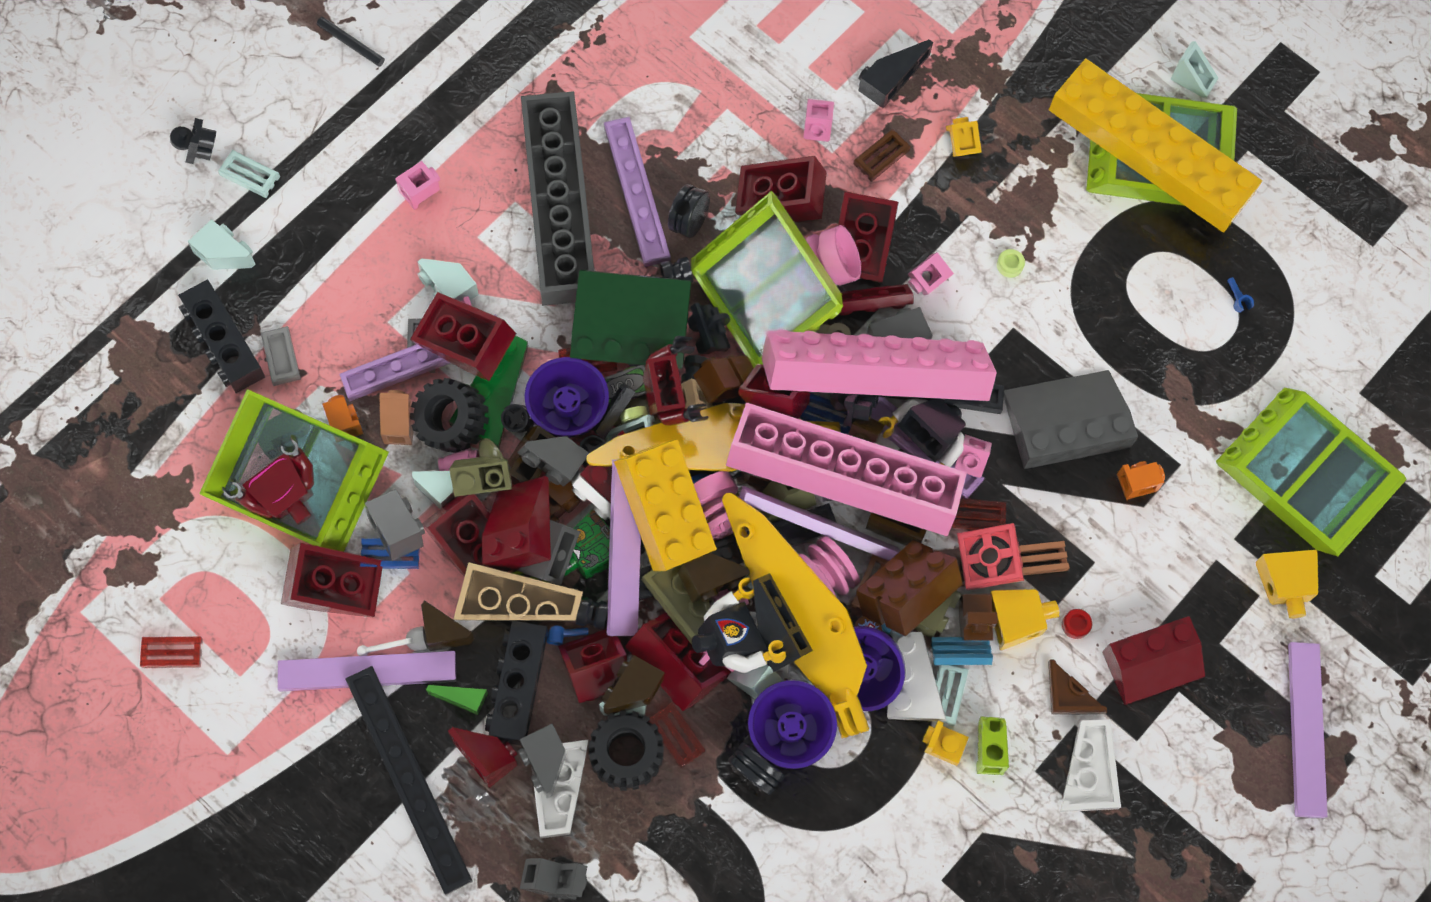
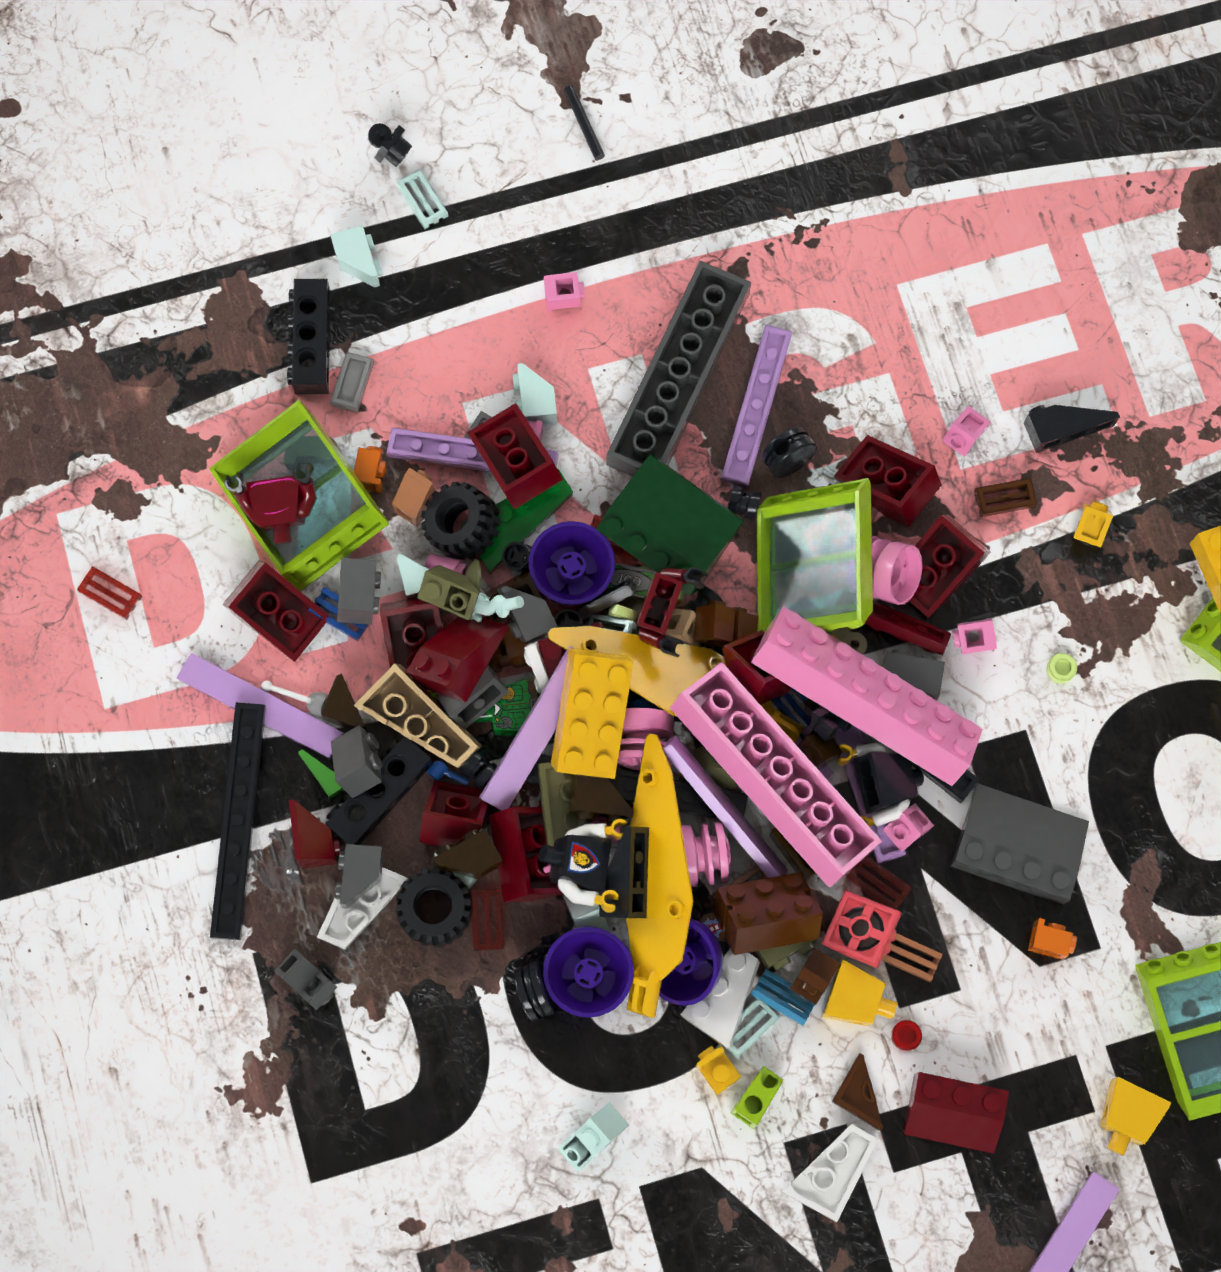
camera: 35 degrees right, 5 degrees up
black hips [688,303,731,354] -> none
none -> dark grey brick [331,725,383,798]
none -> light aqua animal [470,592,524,622]
none -> light aqua slope [558,1102,629,1172]

